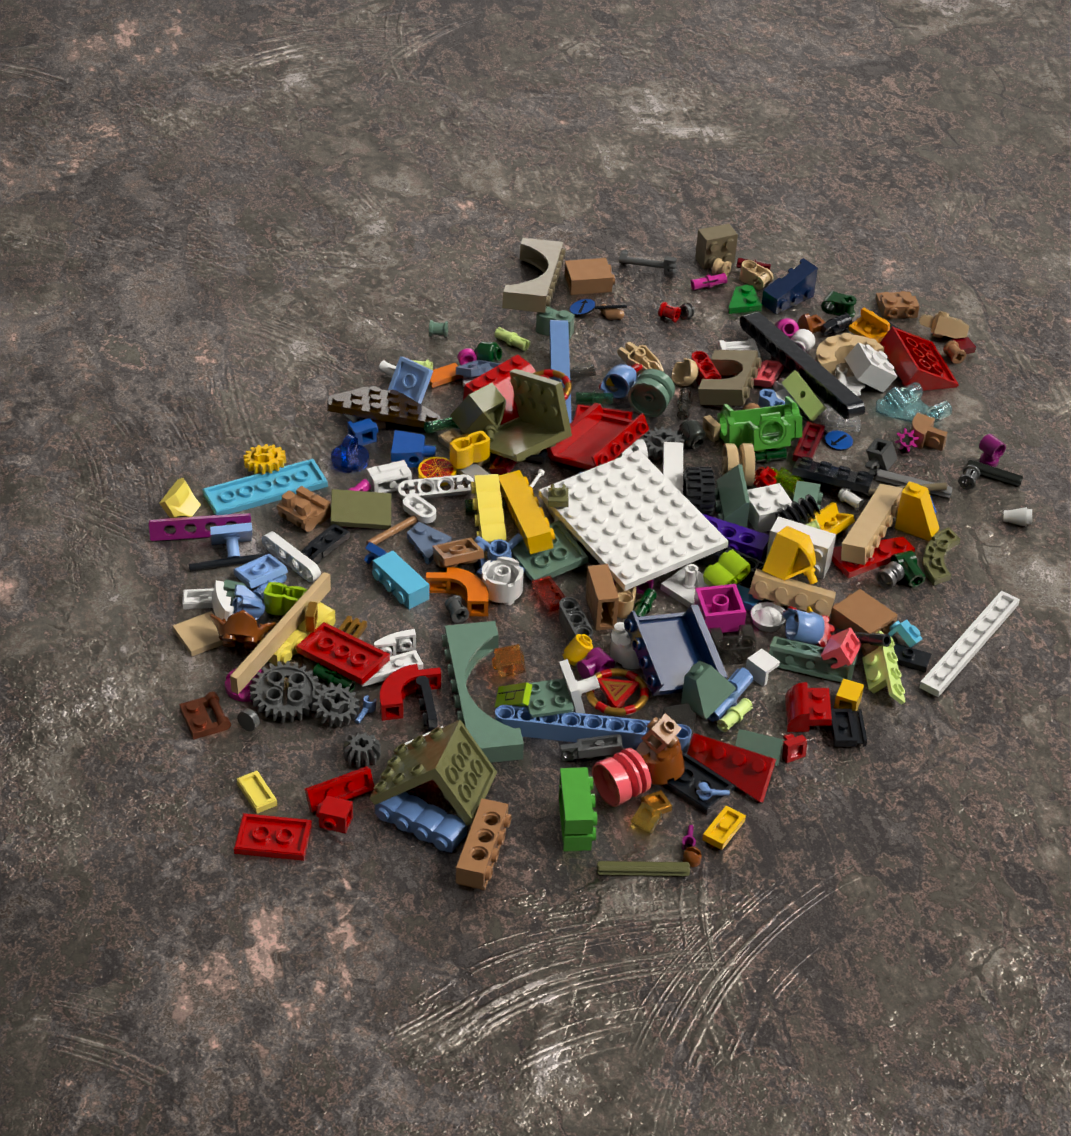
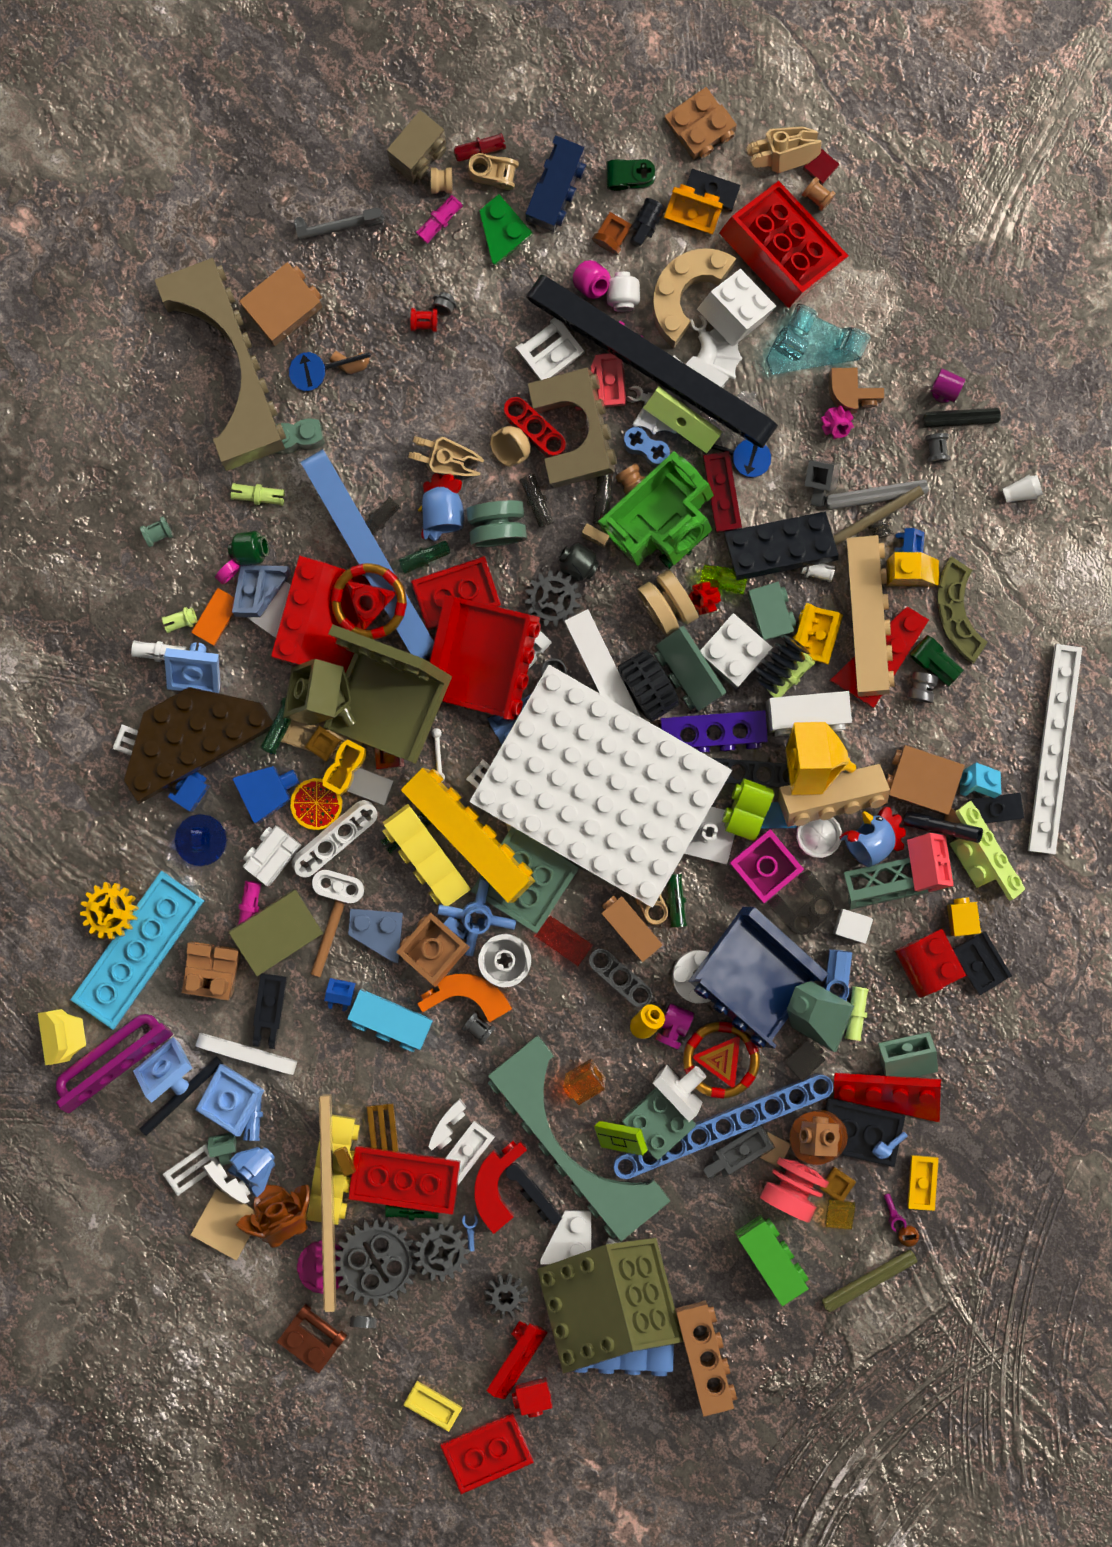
camera: 30 degrees left, 45 degrees up
lime brick [263,582,307,615] -> none
olive tile [548,484,569,507] -> none
red tile [782,733,807,763] -> none

